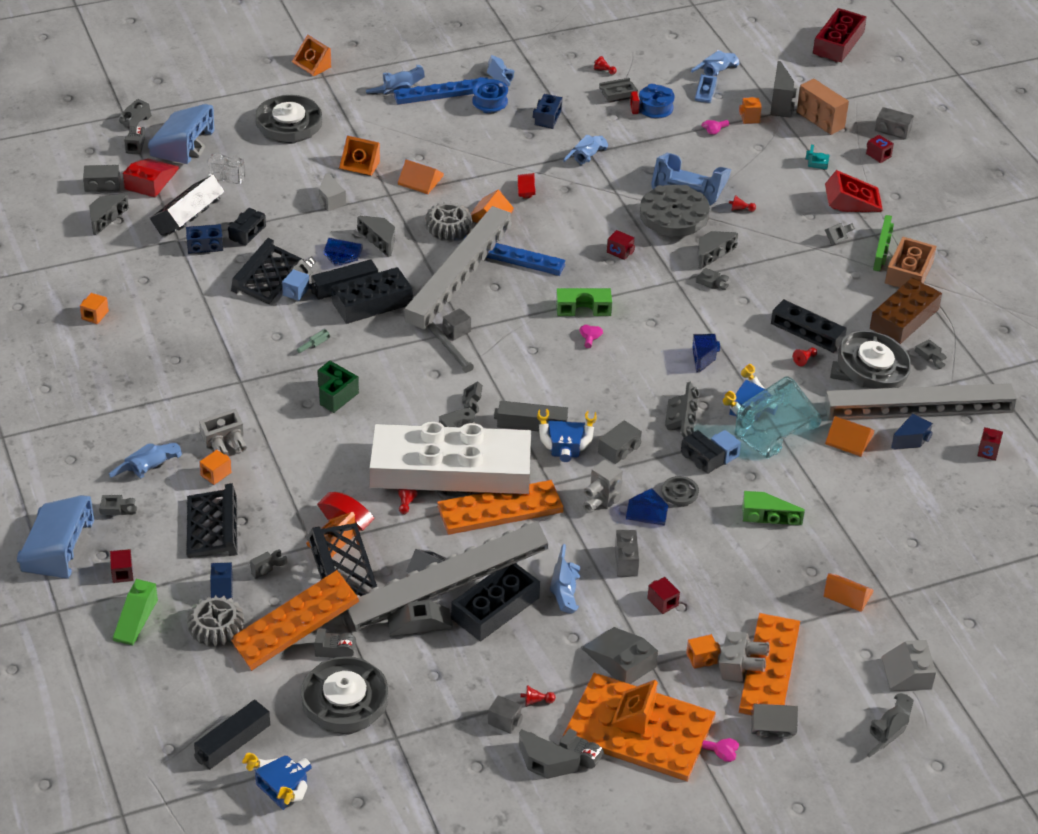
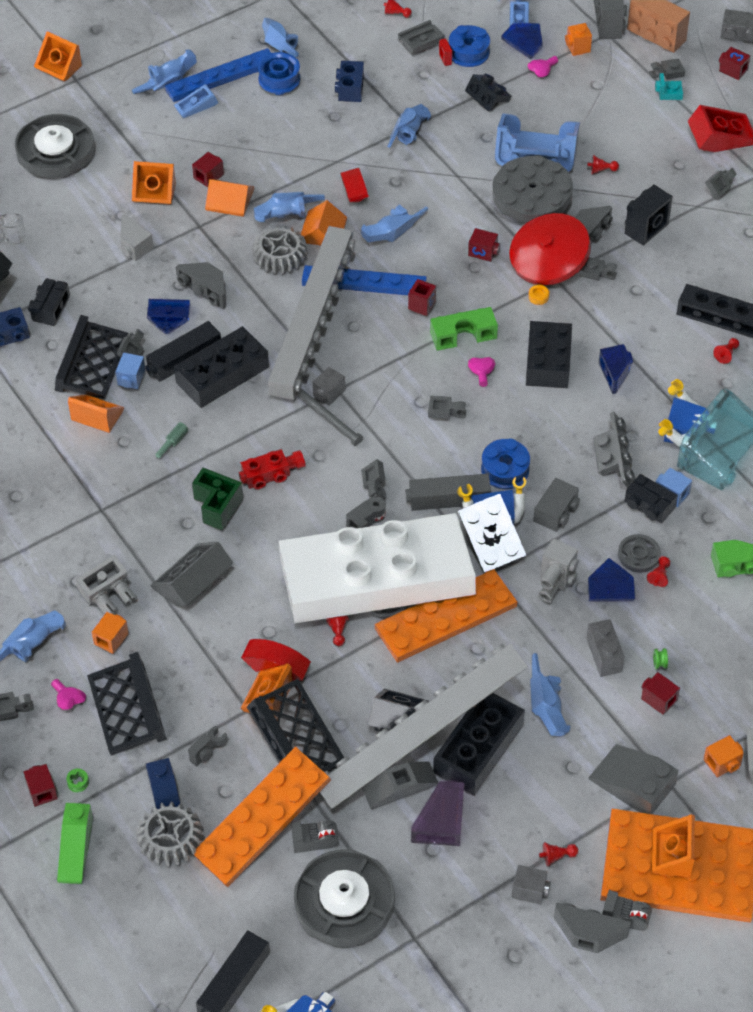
camera: 10 degrees left, 10 degrees up
none -> dark pink rock [51,679,86,710]
none -> bright green bush [66,768,89,793]
none -> orange slope [68,394,124,433]
none -> dark grey slope [150,542,233,607]
none -> medium blue slope [174,84,218,118]
none -> dark red brick [192,151,224,187]
none -> red brick [238,449,306,490]
none -> medium blue animal [254,192,325,222]
none -> medium blue animal [361,204,428,242]
none -> dark red brick [408,279,436,316]
none -> clear purple slope [411,780,464,846]
none -> dark grey plate [428,396,466,419]
none -> plate [458,494,526,573]
none -> black bracket [465,73,512,111]
none -> blue wheel [481,438,530,489]
none -> clear blue slope [501,23,543,59]
none -> red dish [509,213,591,285]
none -> black brick [525,321,572,388]
none -> light orange tile [528,285,549,305]
none -> black brick [625,184,673,246]
none -> red piece [647,556,671,587]
none -> dark grey plate [649,58,685,79]
none -> bright green bush [653,648,668,670]

